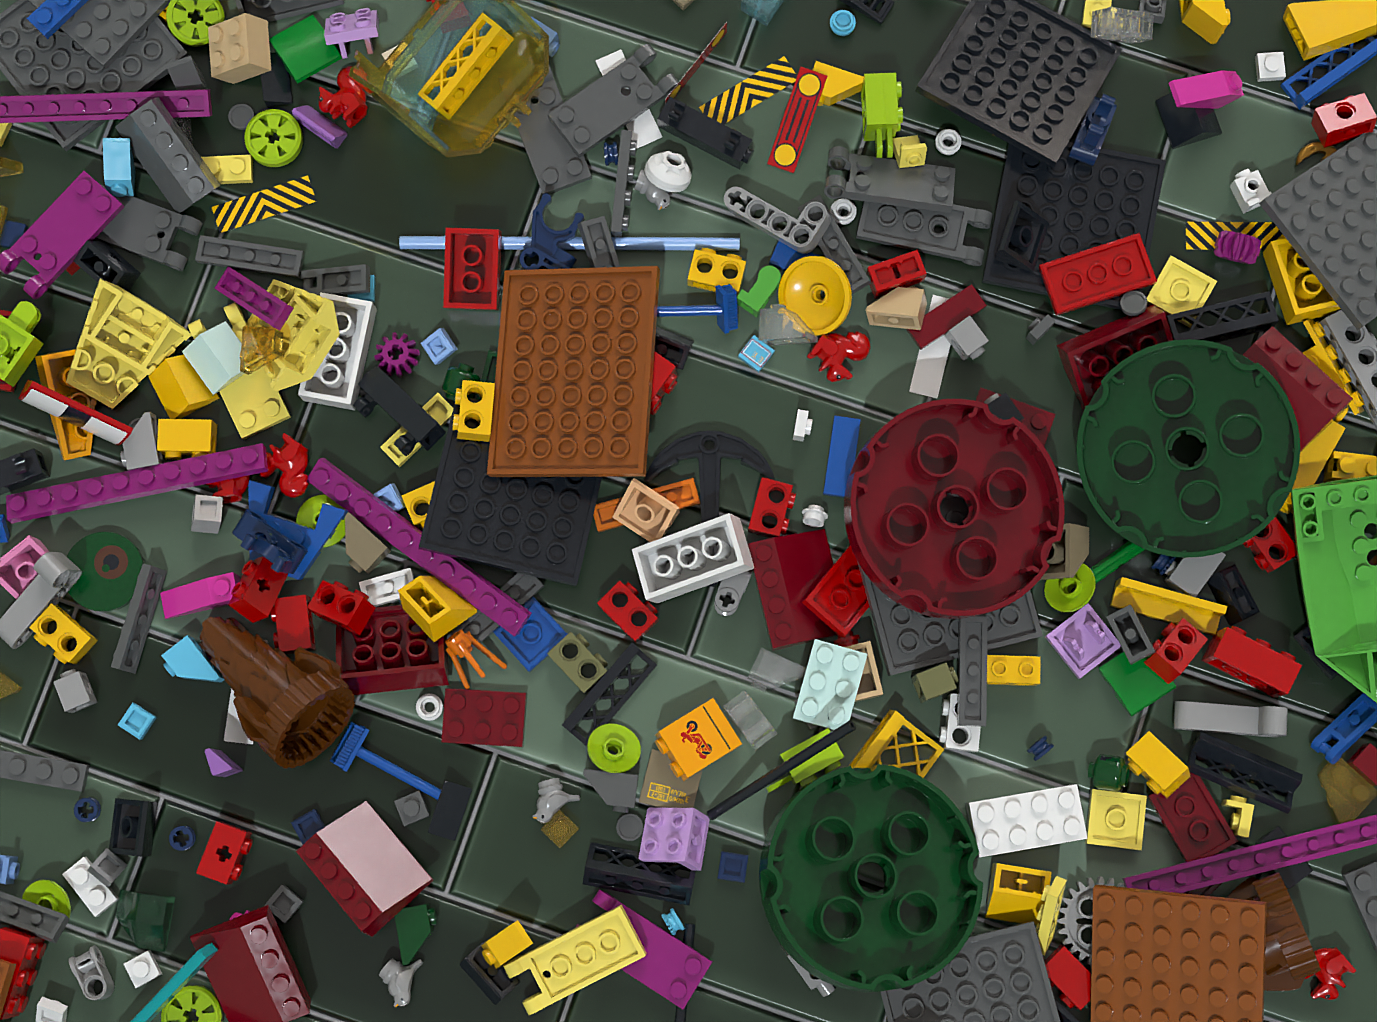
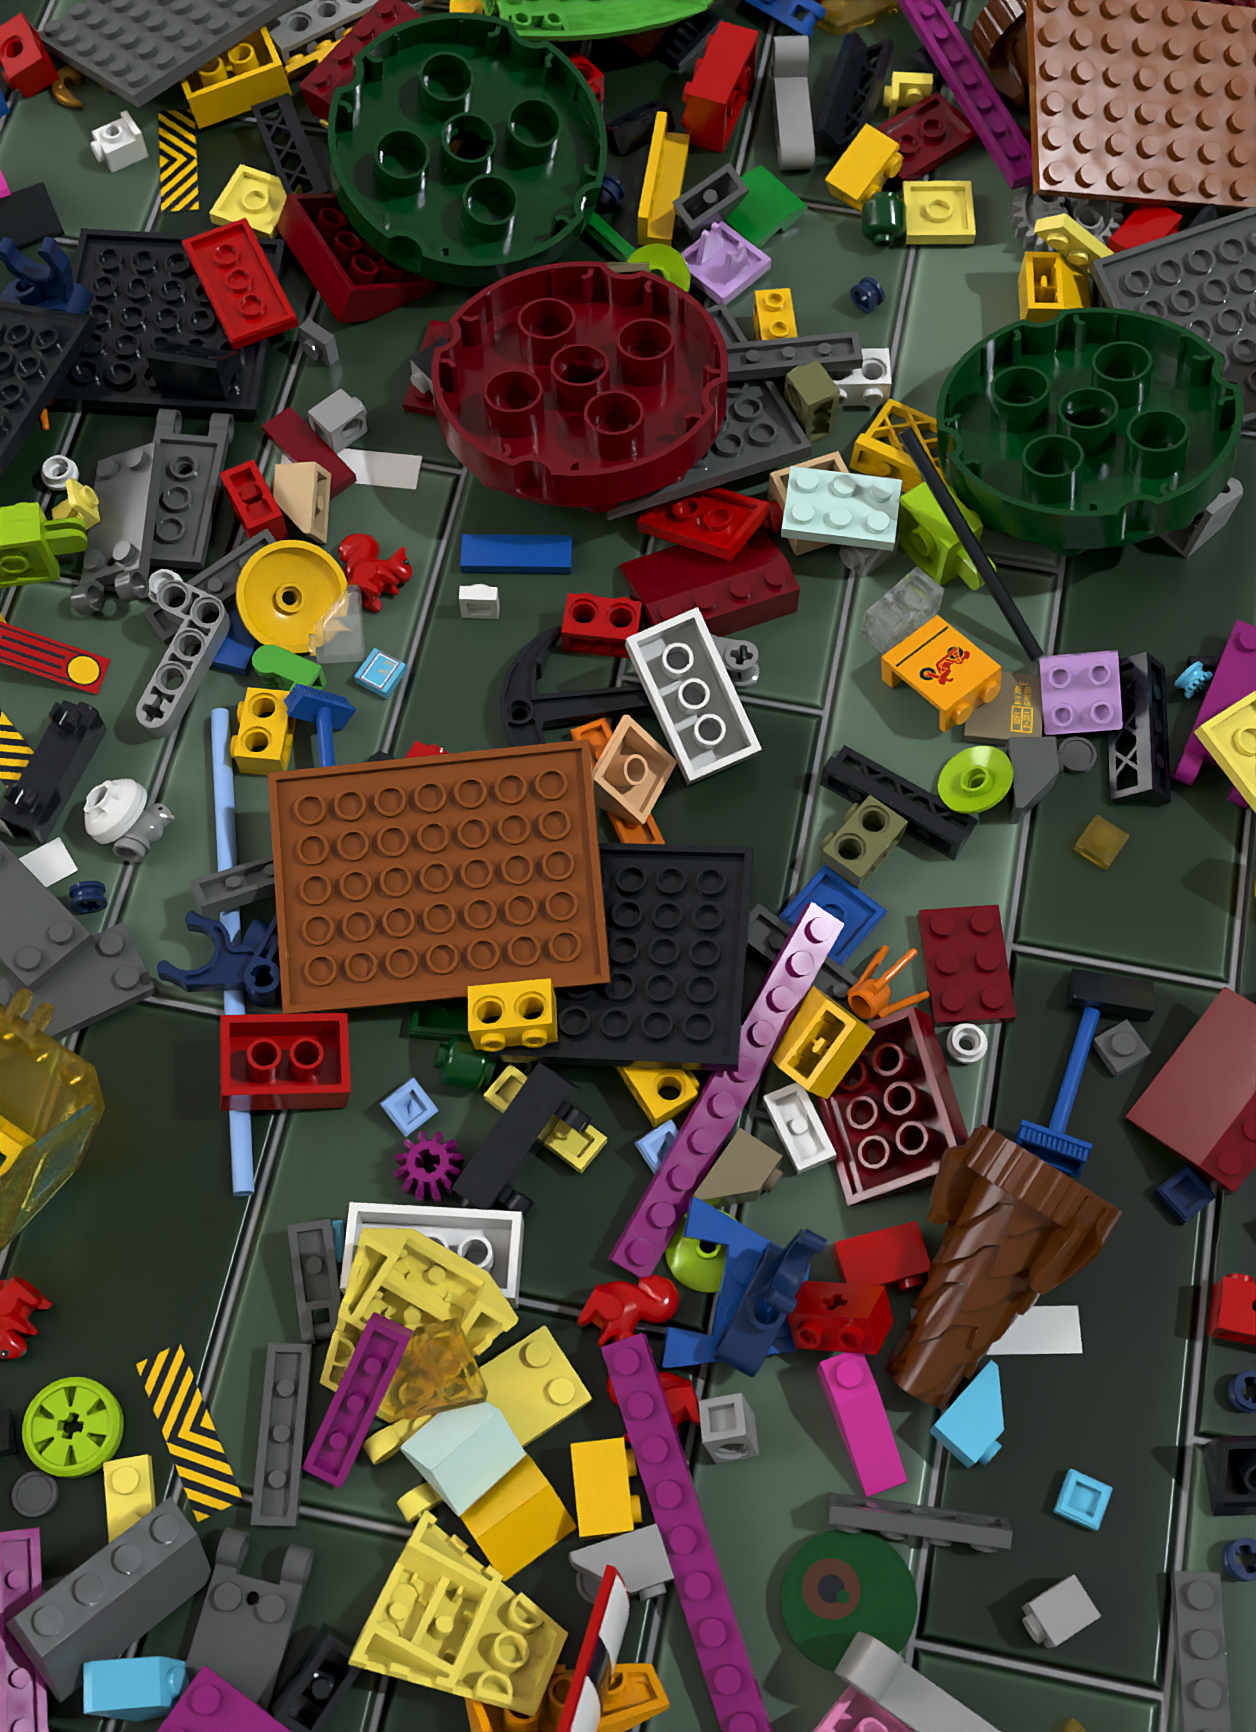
camera: 100 degrees left, 15 degrees down
yellow brick [29,603,98,664] -> none
medium lavender slope [205,748,243,777] -> none
medium lavender slope [292,105,348,149] -> none
red brick [307,580,376,636] -> none
light grey animal [532,778,580,824] -> none
red brick [597,581,659,643] -> none
dark grey plate [611,130,637,237] -> none
dark blue tile [717,851,748,883] -> none
clear slope [748,648,806,692] -> none
white plate [802,505,828,527] -> none
white brick [965,784,1088,858] -> none
dark grey piece [1120,291,1147,316] -> none
red brick [1144,618,1208,684] -> none
light grey slope [1163,552,1226,597] -> none
magenta gear [1214,230,1261,264] -> none

